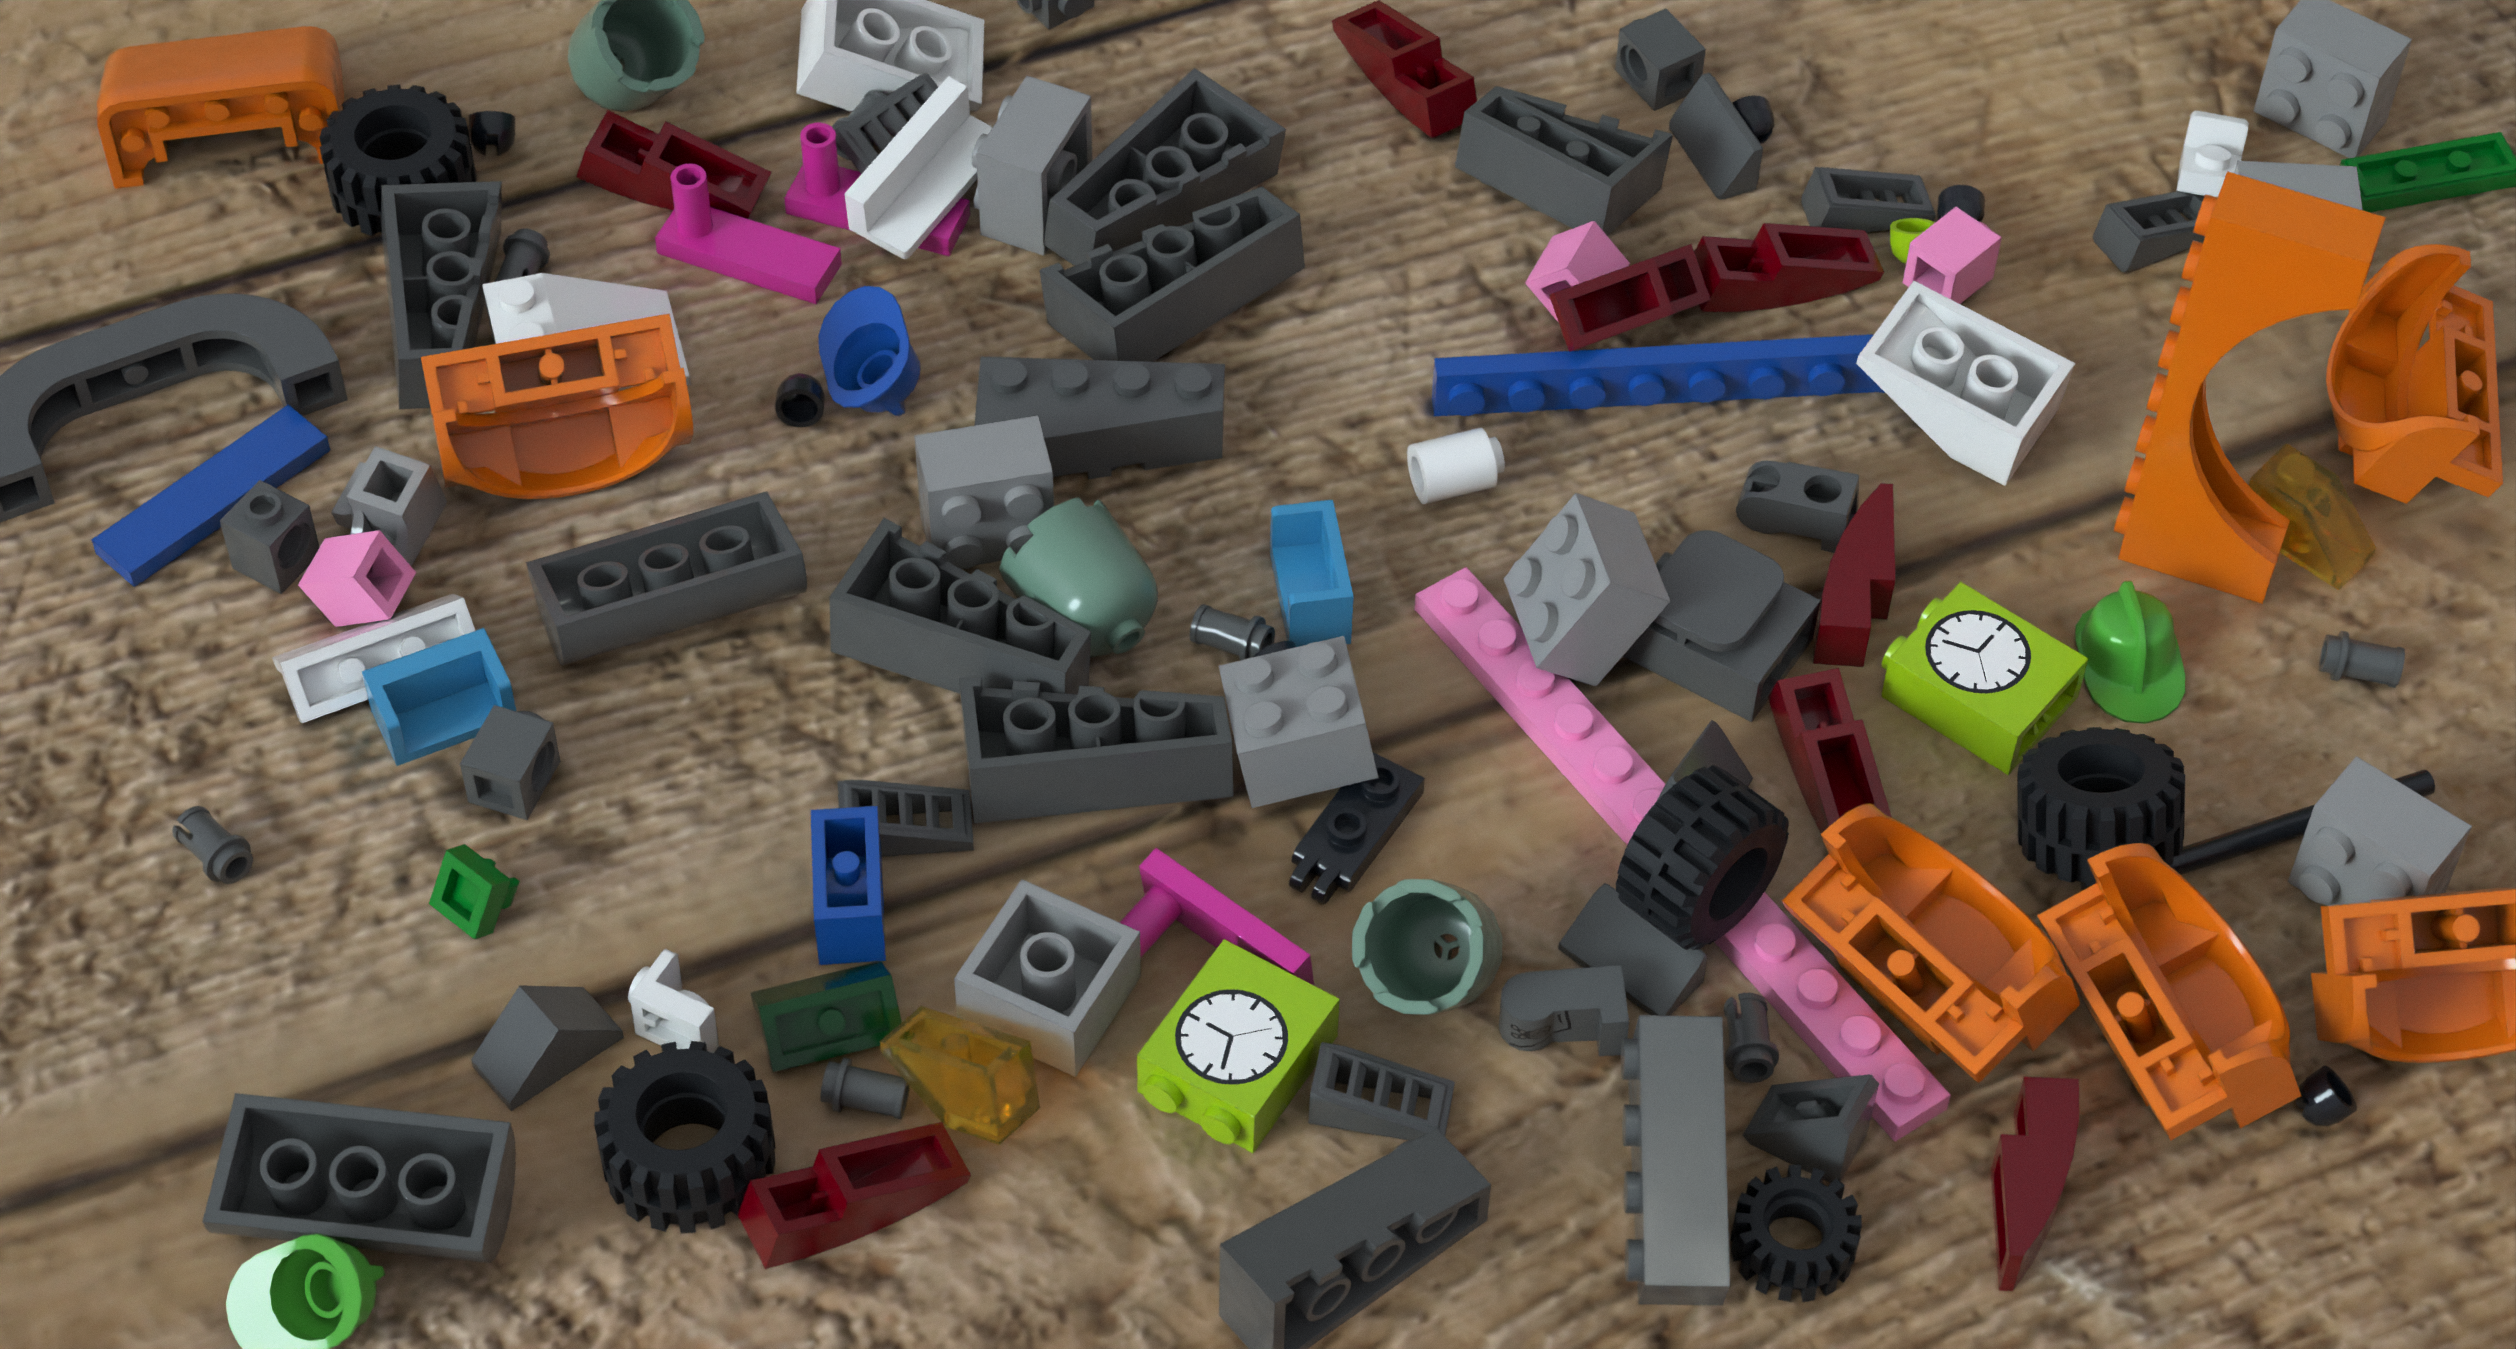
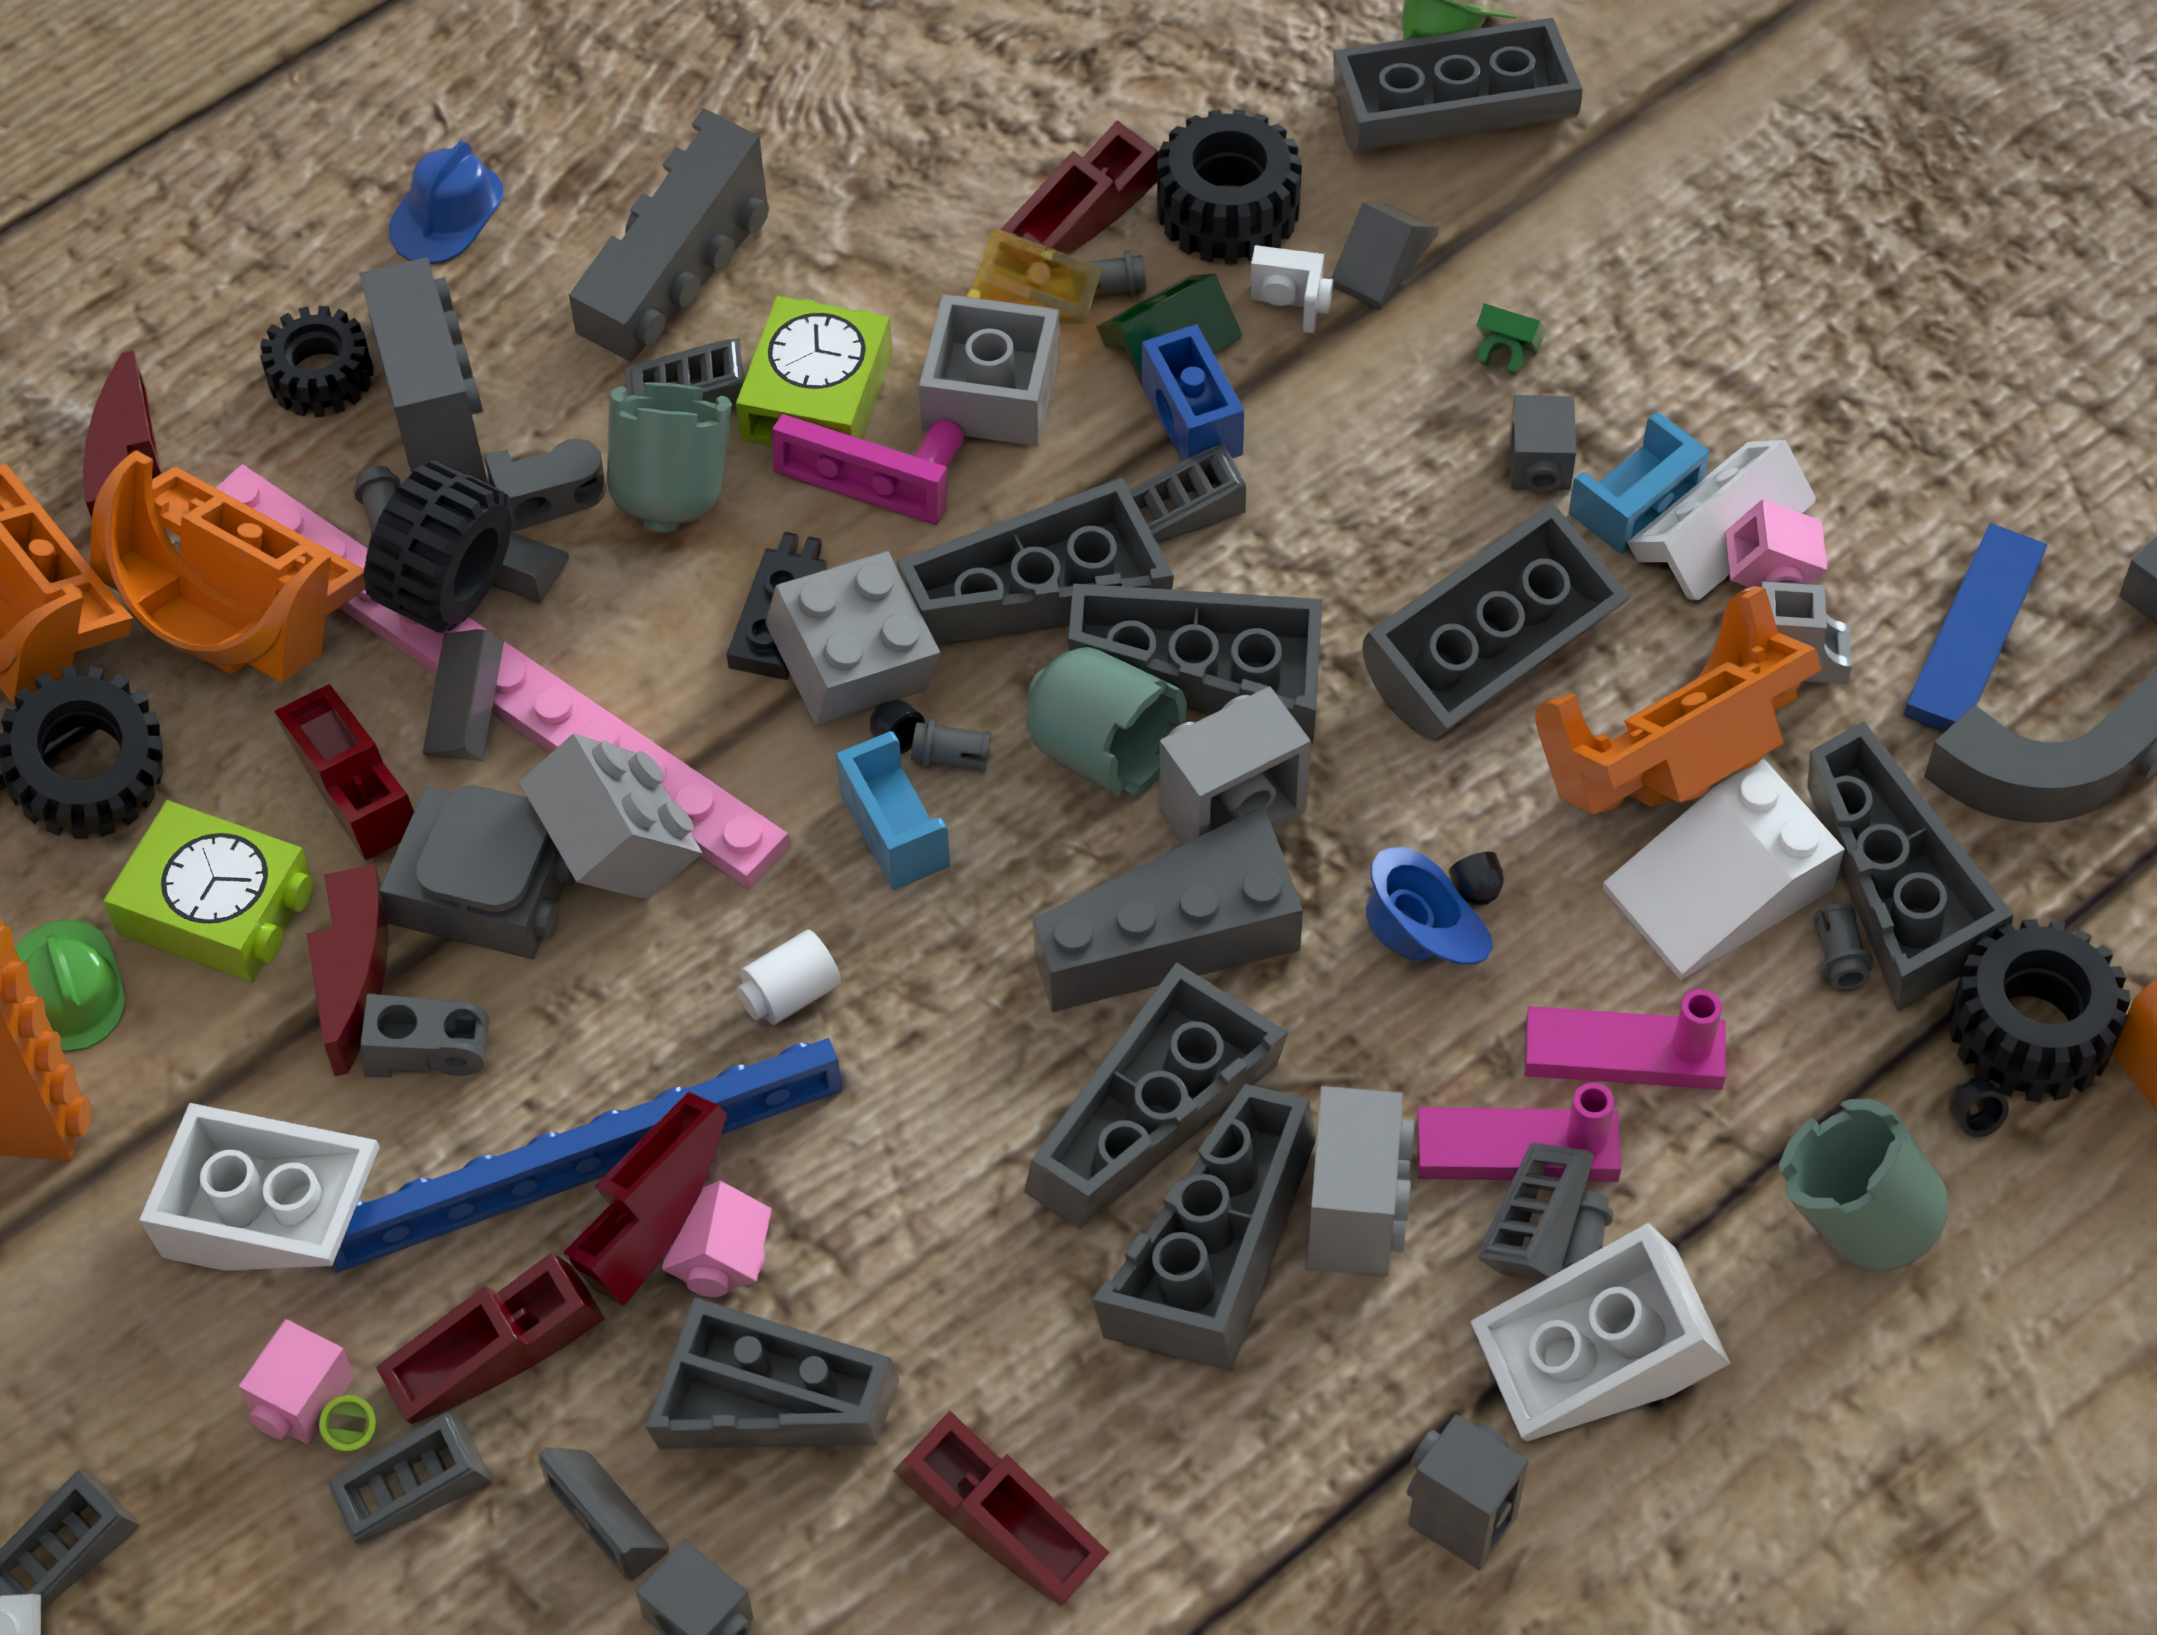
camera: 165 degrees right, 5 degrees up
dark grey pin [172,806,253,884] -> none
dark grey brick [220,480,320,594] -> none
dark red slope [576,110,772,219] -> none
white panel [844,76,993,259] -> none
black hinge [1732,95,1774,144] -> none
dark grey slope [1743,1074,1879,1183] -> none
black hinge [1937,185,1985,222] -> none

